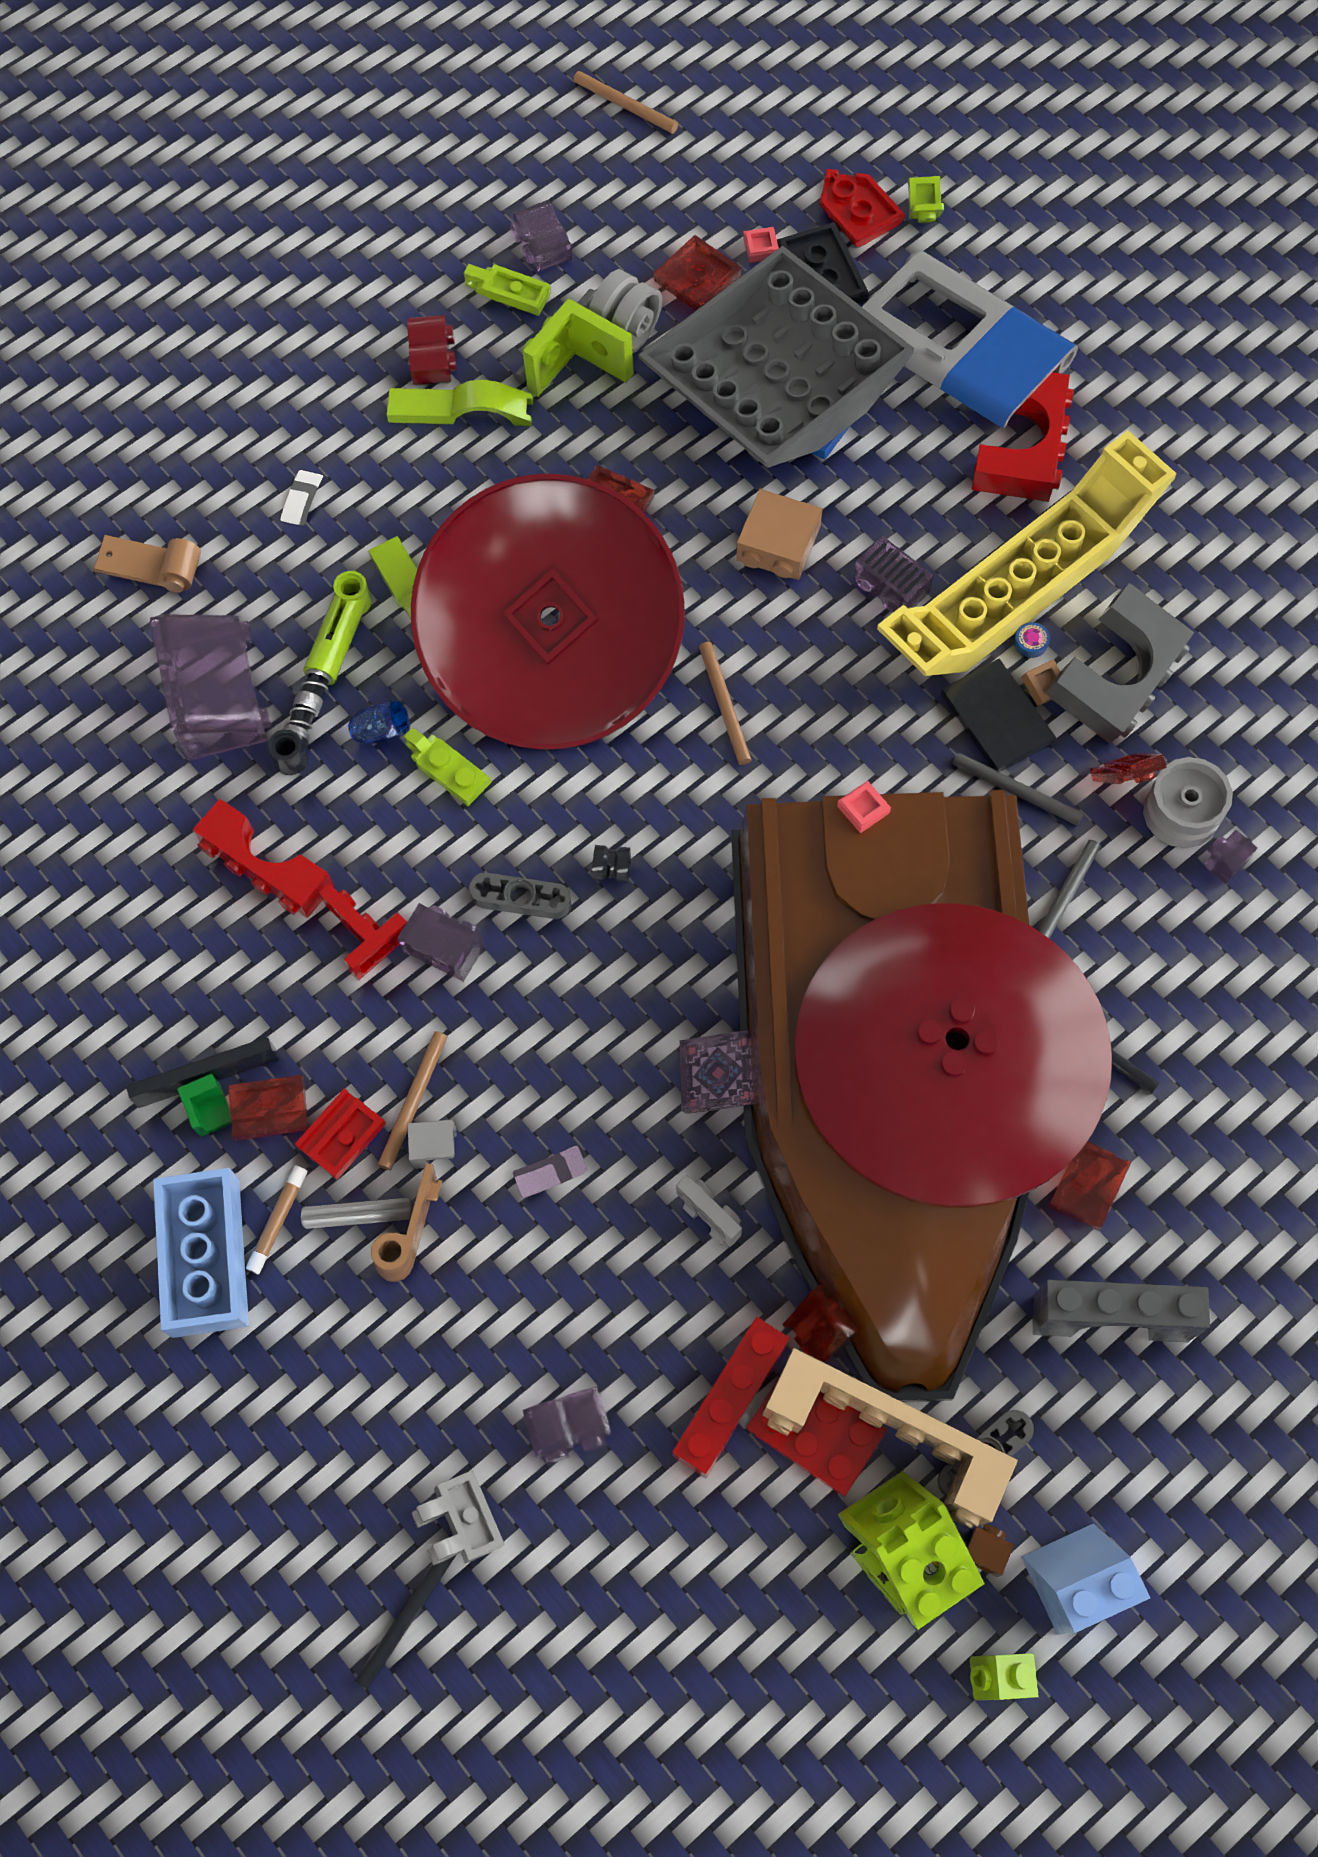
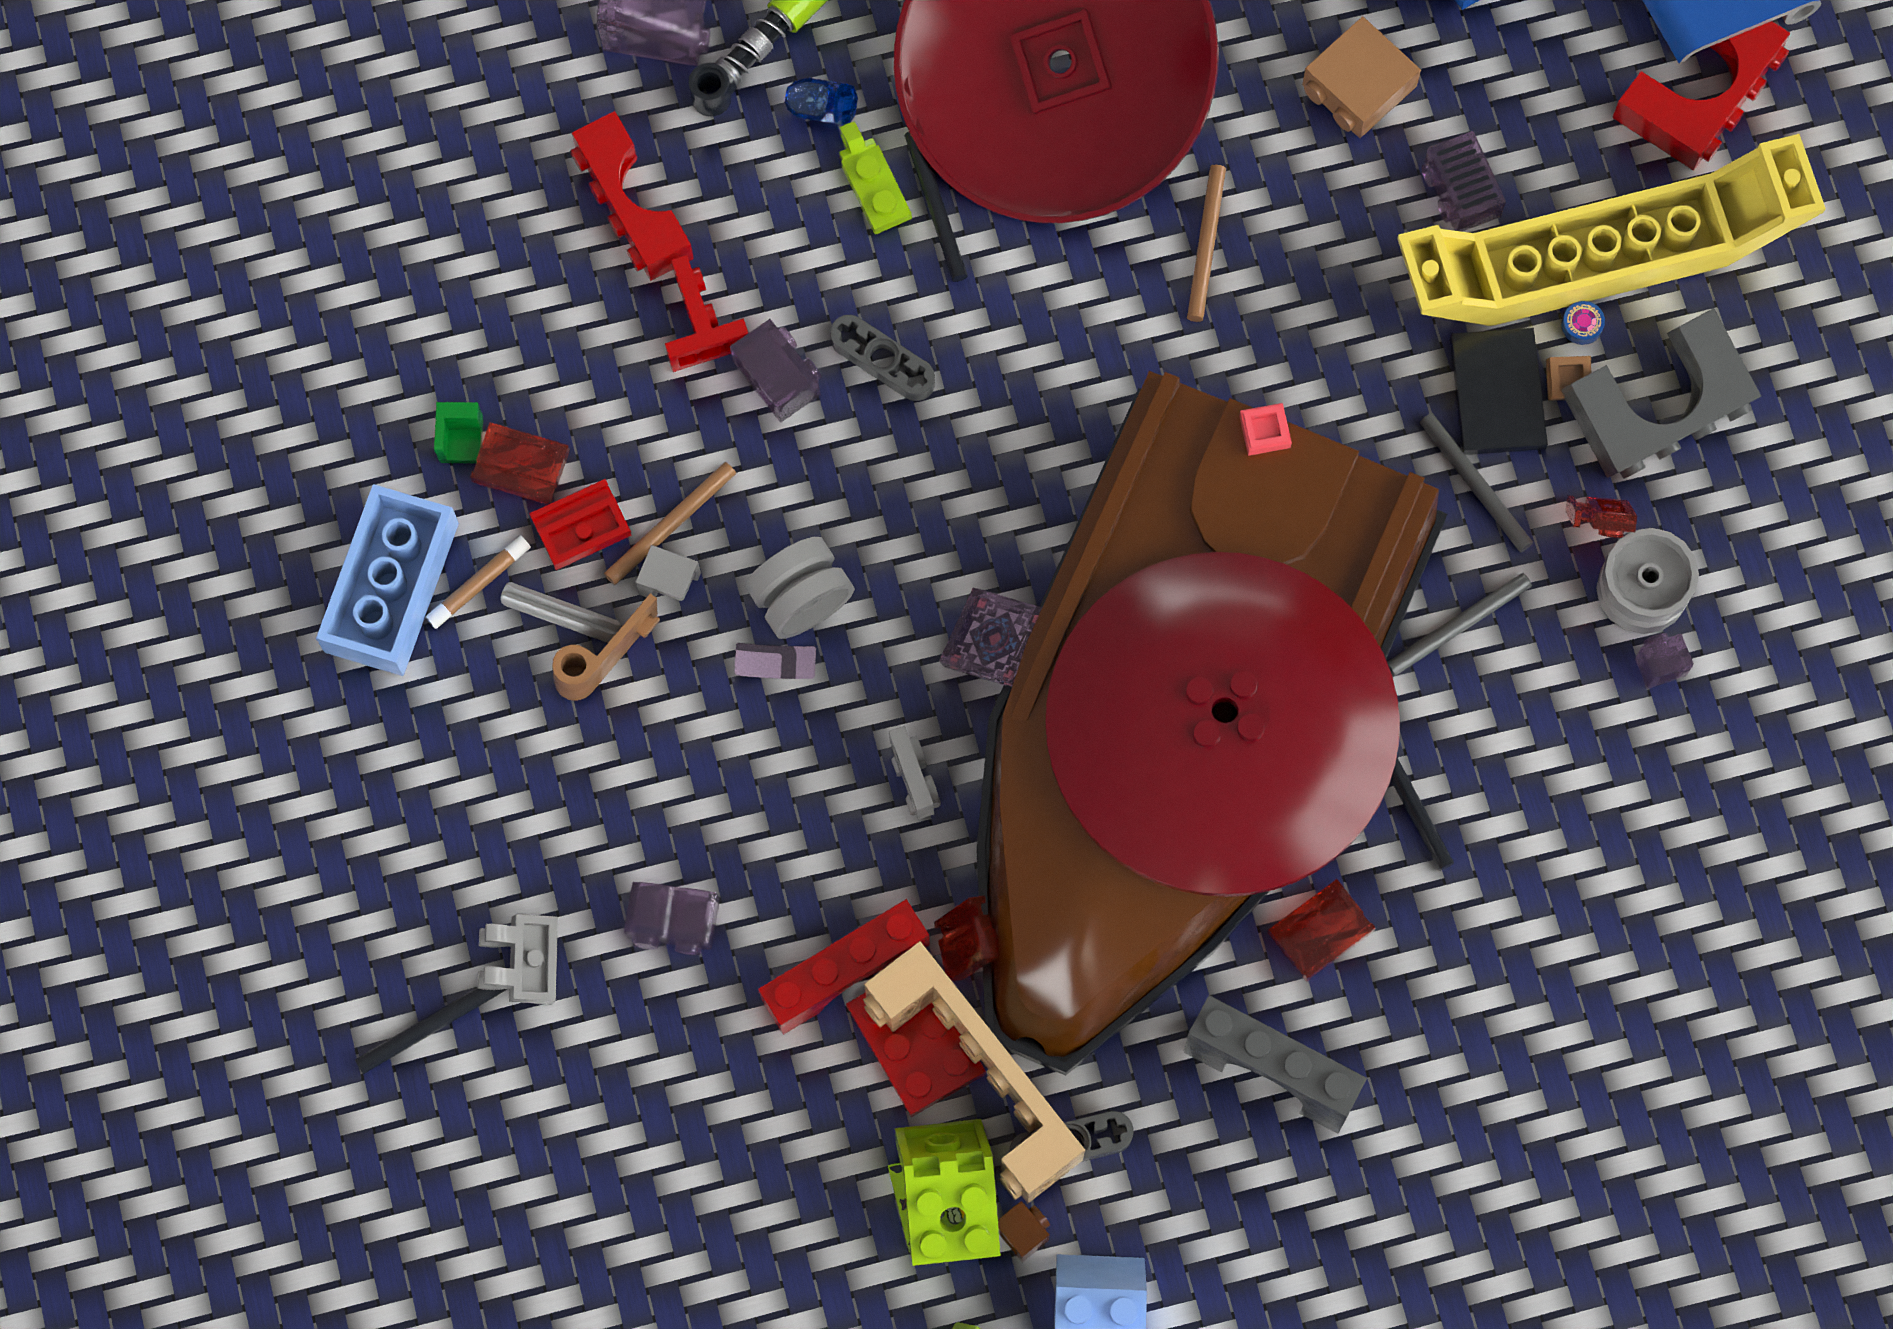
camera: 25 degrees right, 5 degrees up
black tile [126,1037,279,1108] -> none
black wheel [592,845,631,883] -> none
none -> light grey wheel [745,537,855,639]
none -> black bar [904,132,968,282]

